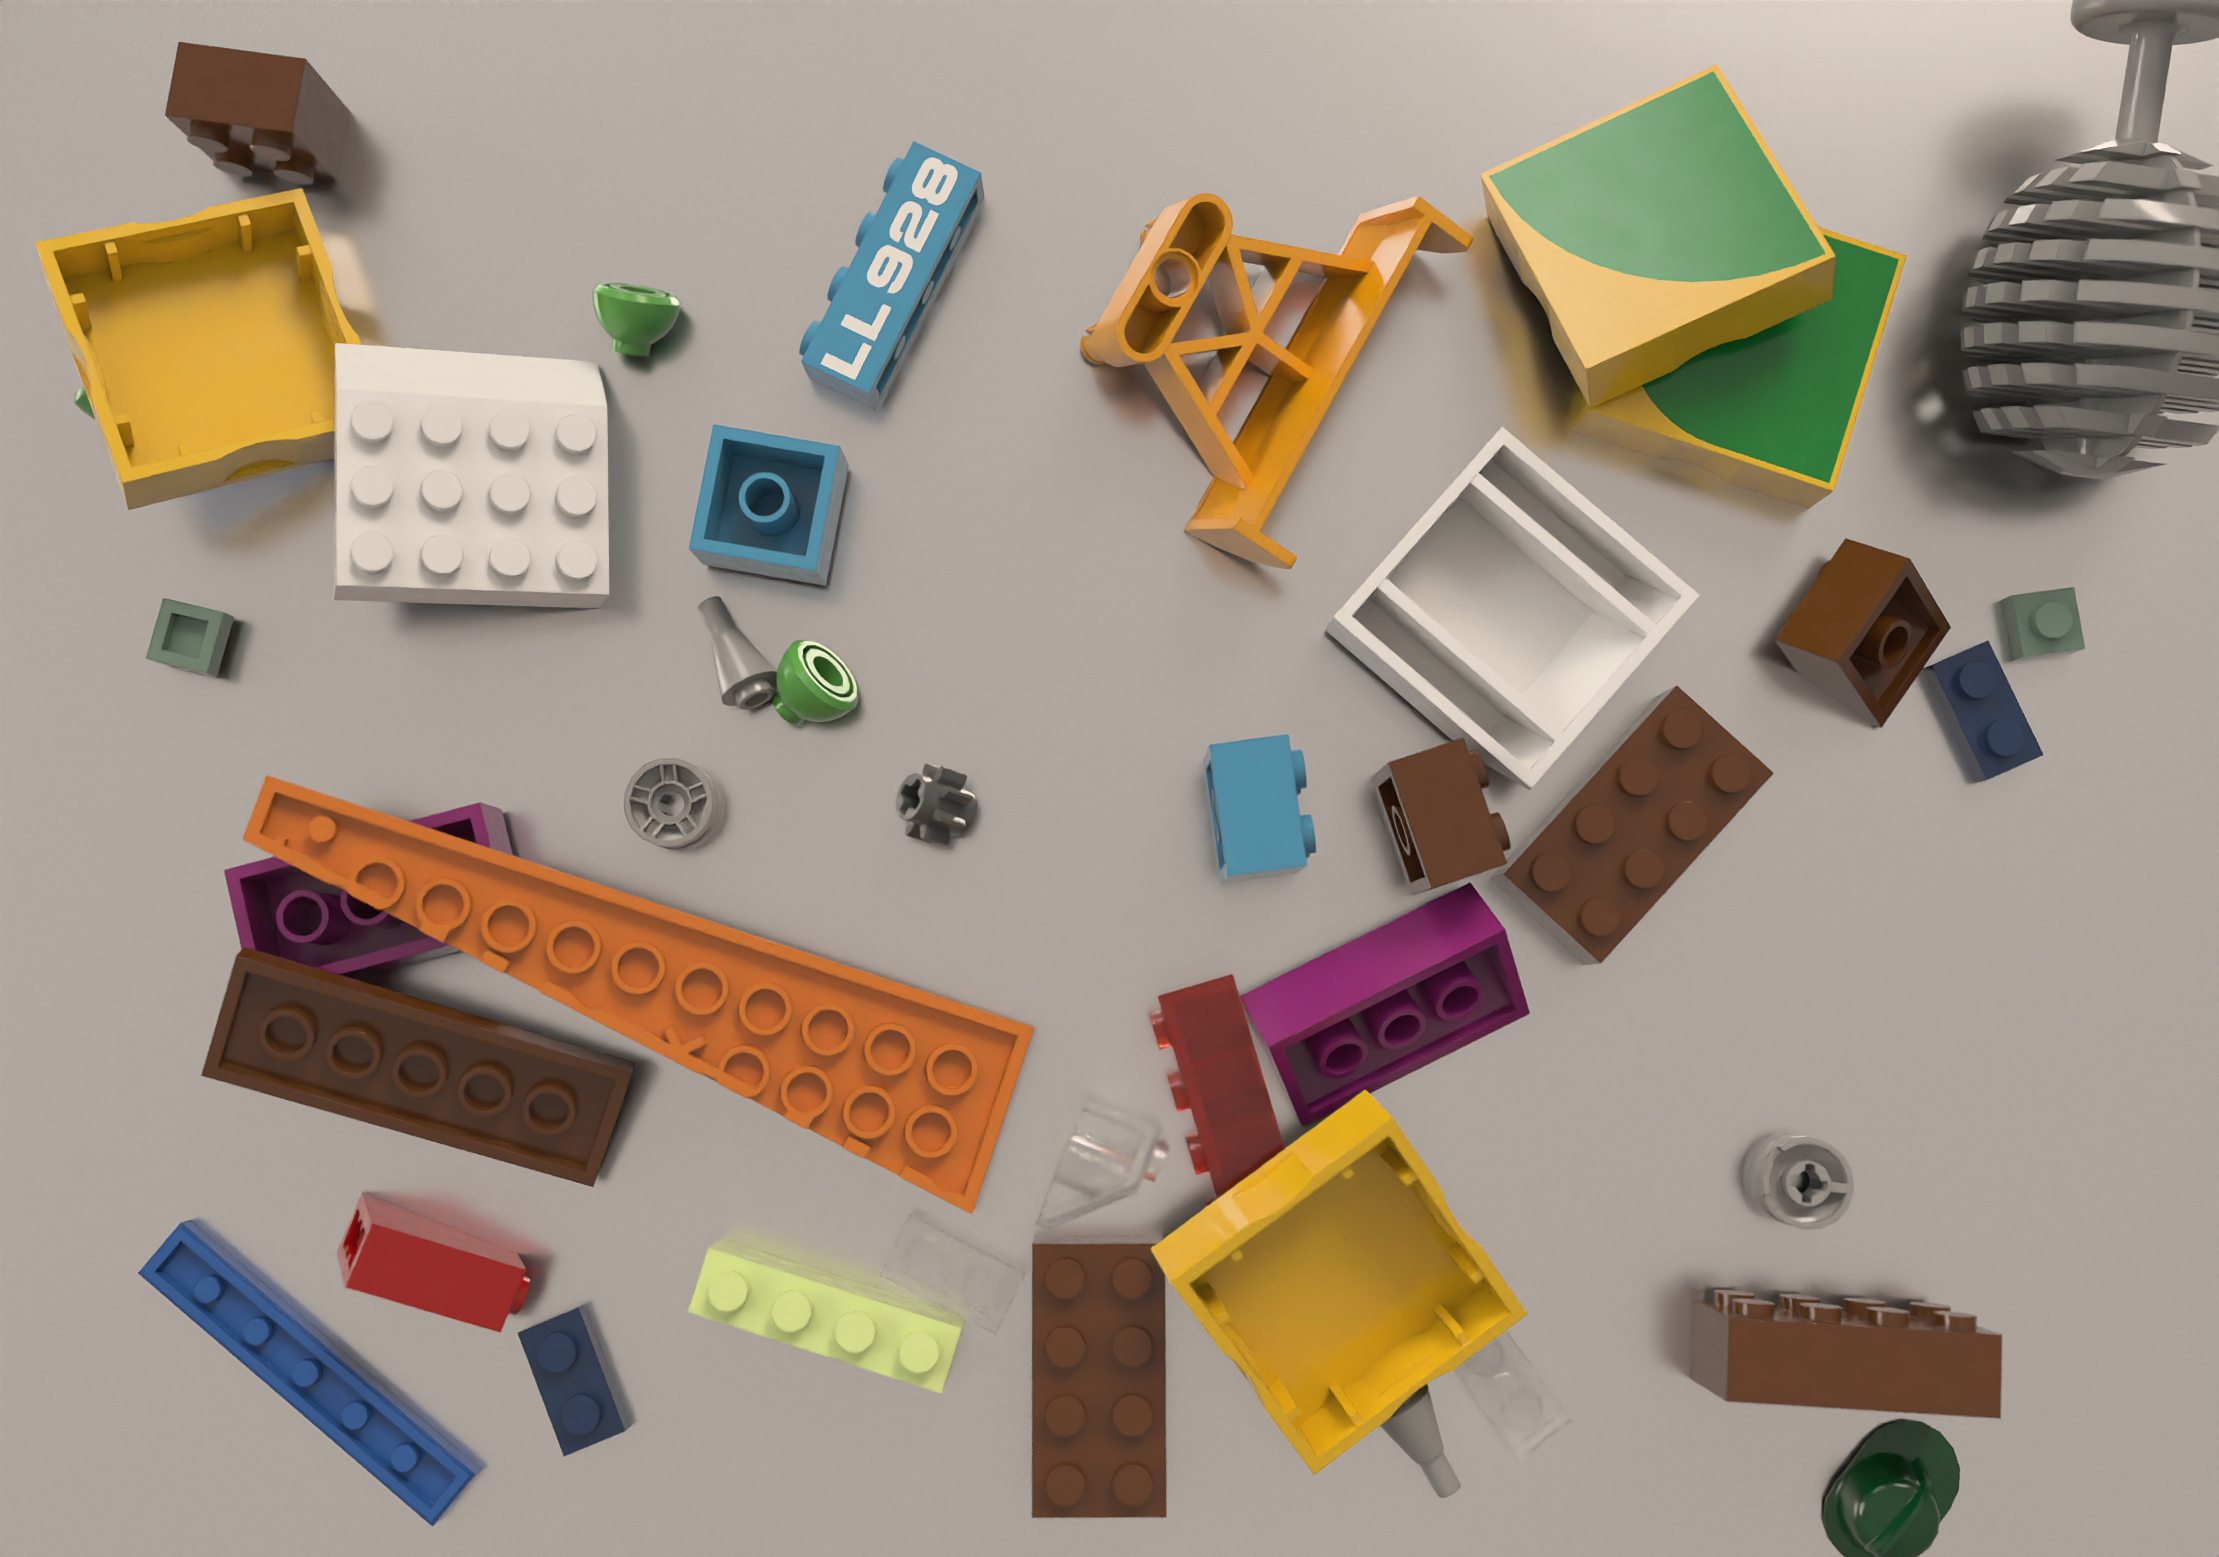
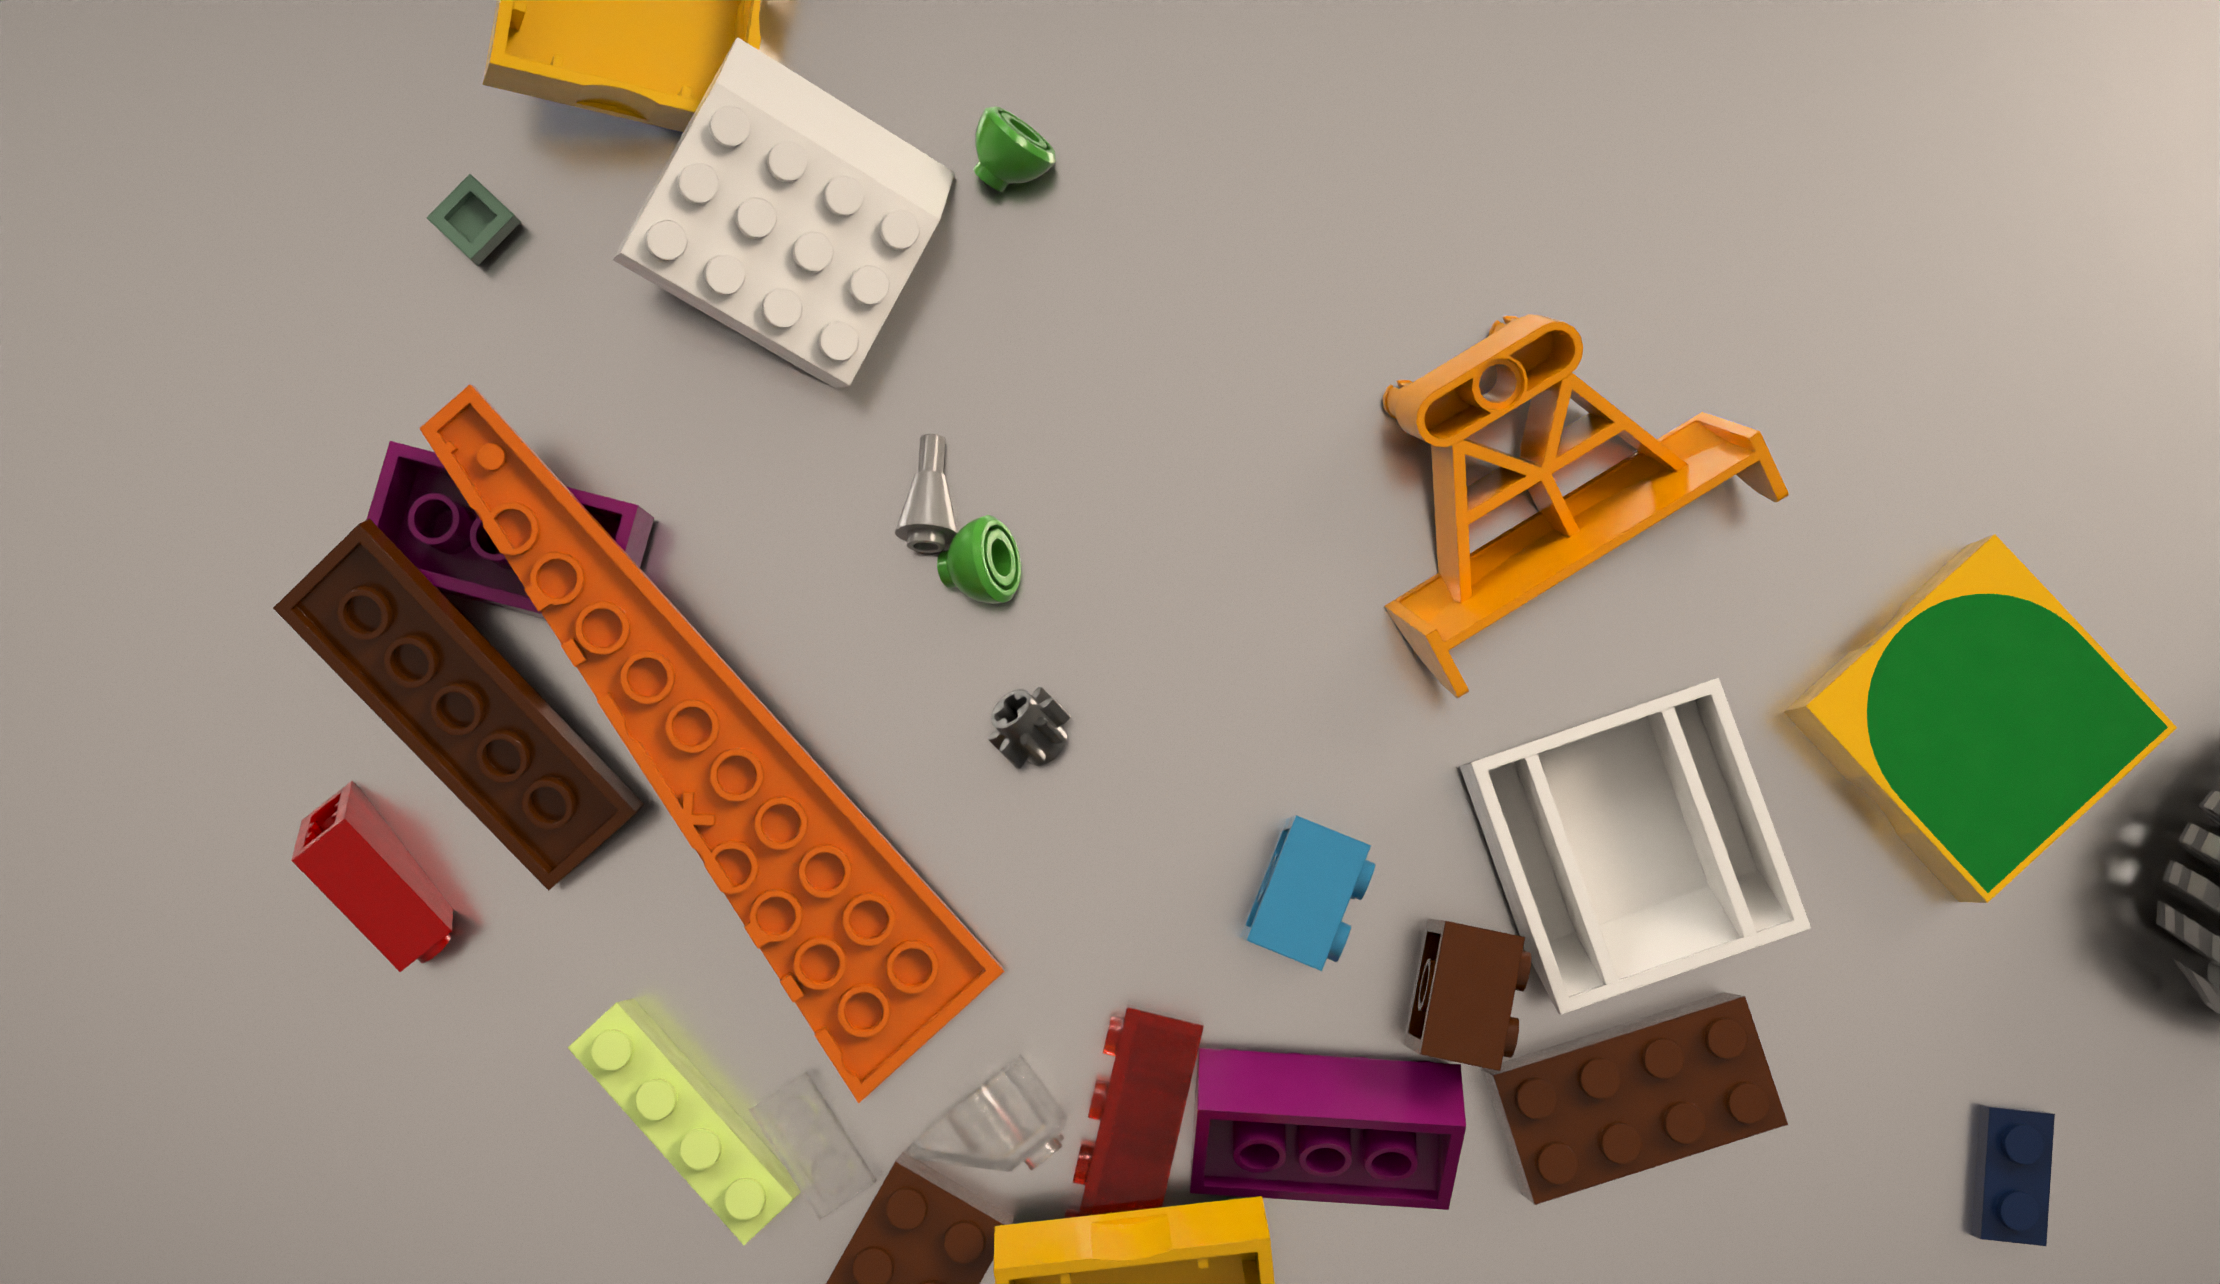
camera: 35 degrees right, 0 degrees up
blue tile [138,1220,482,1527] -> none
dark blue plate [518,1304,631,1457] -> none
light grey wheel [624,758,722,850] -> none
dark azure brick [689,424,849,586] -> none
dark azure brick [799,141,984,411] -> none
tile [1480,64,1836,408] -> none
reddish brown slope [1775,538,1951,728] -> none
sand green plate [2002,587,2085,661] -> none

